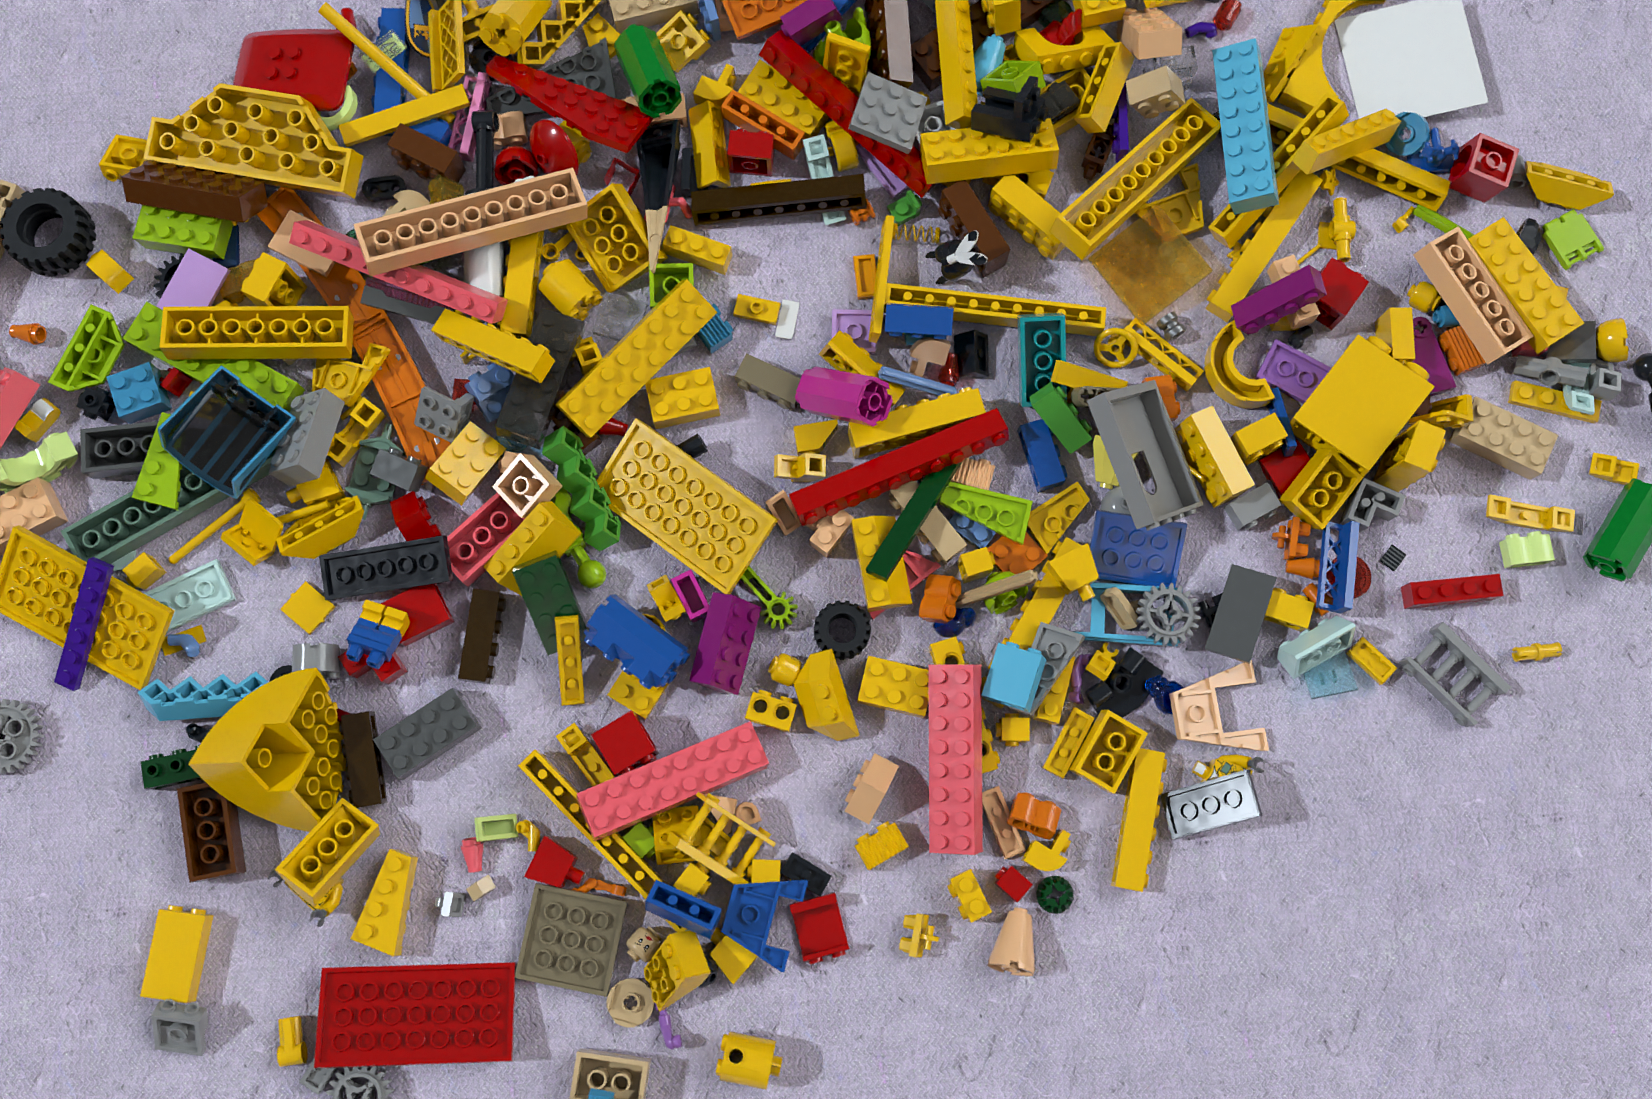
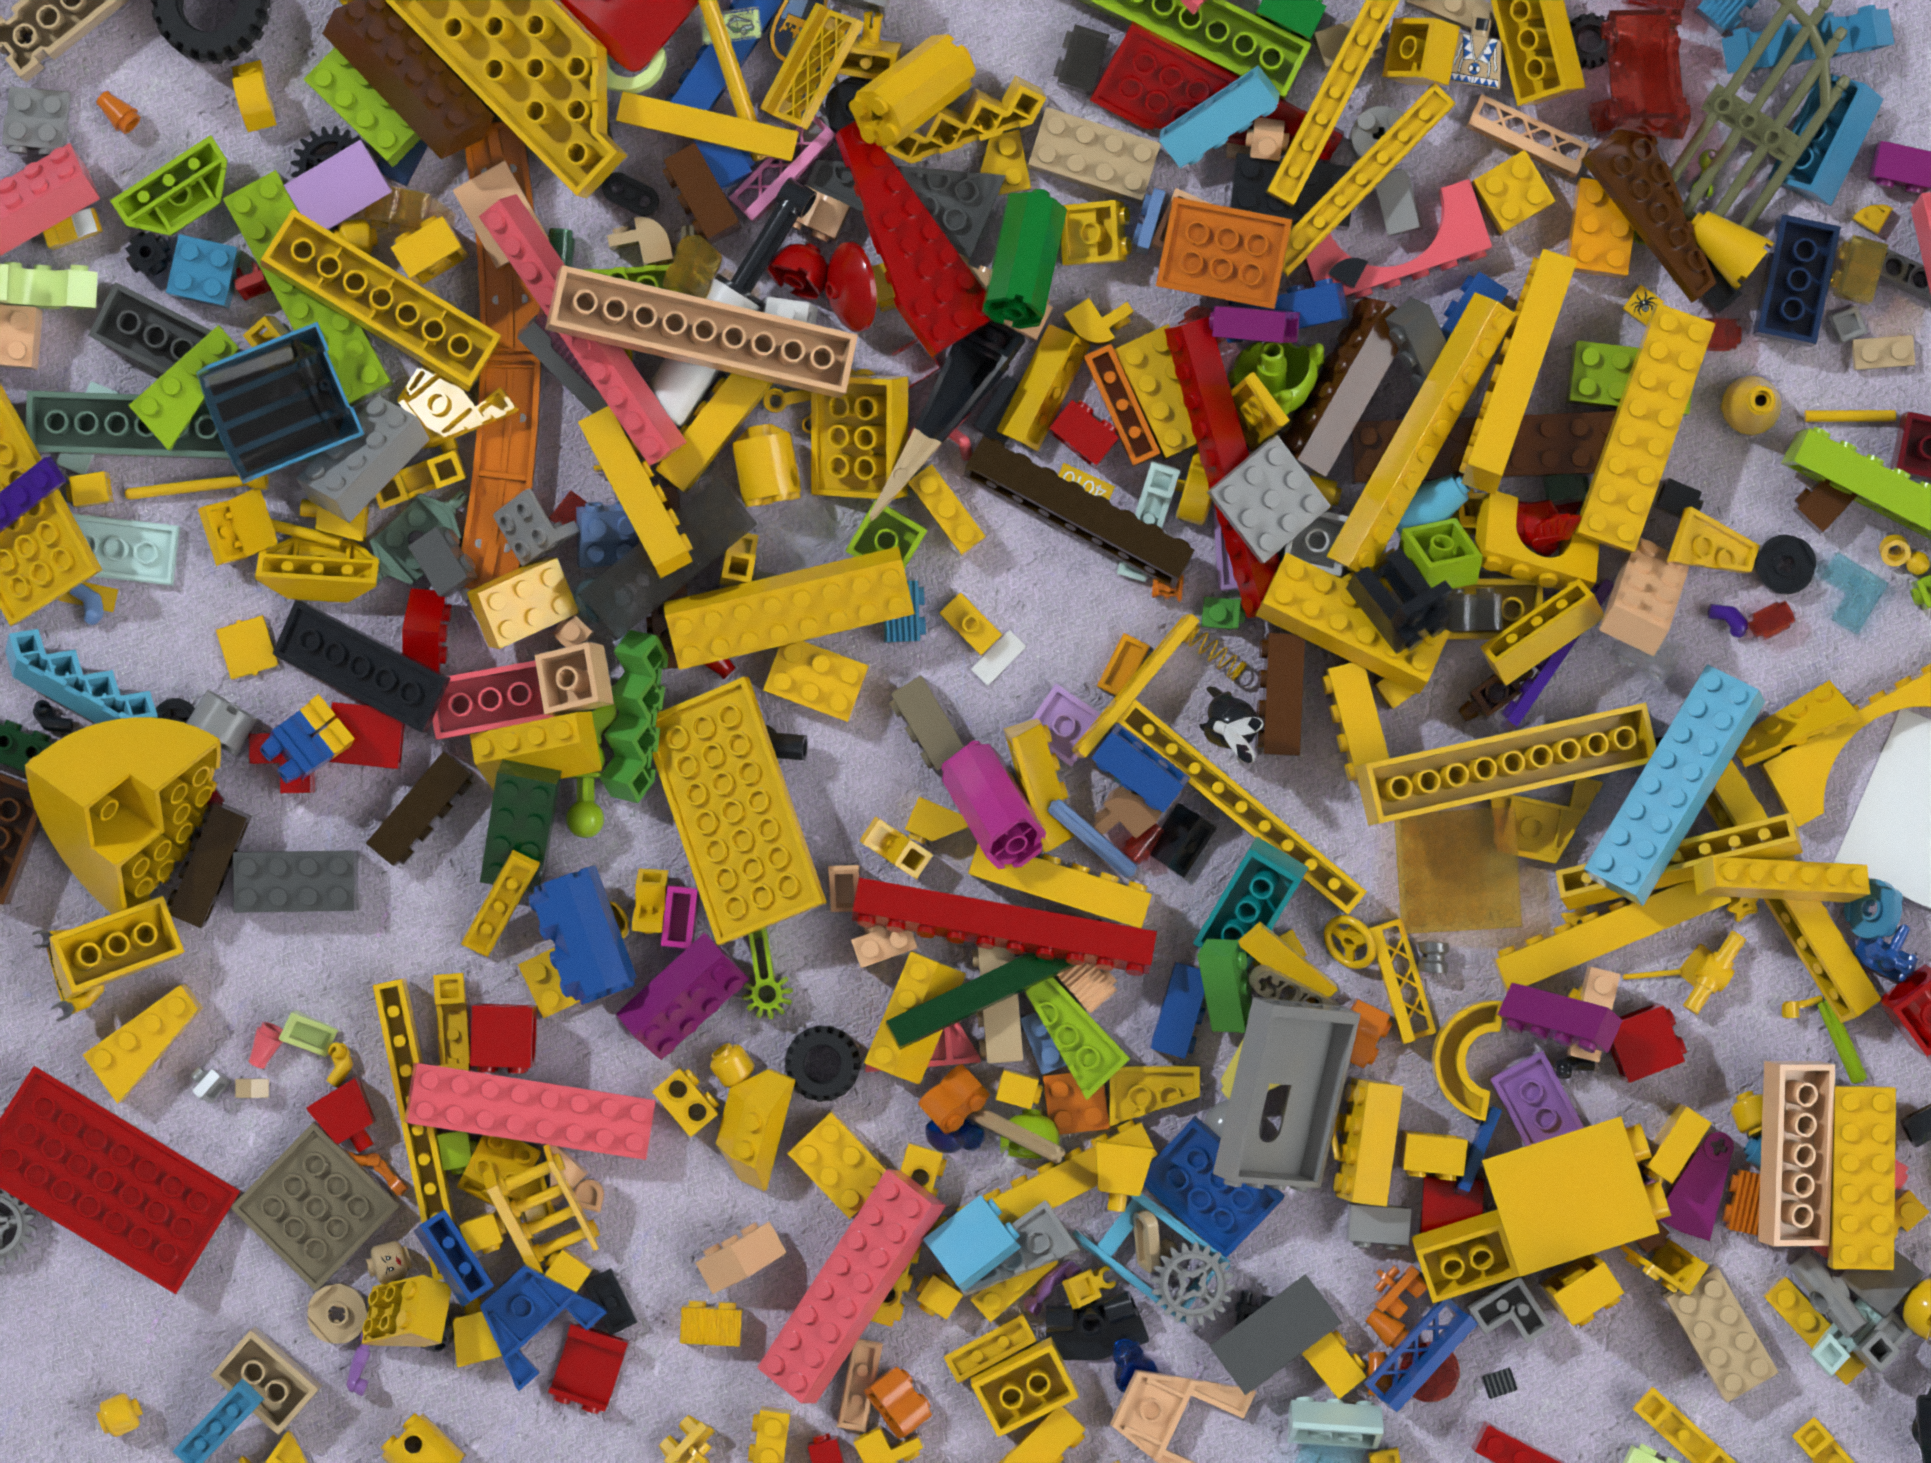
camera: 35 degrees right, 10 degrees up
tan brick [1126,65,1186,119] -> none

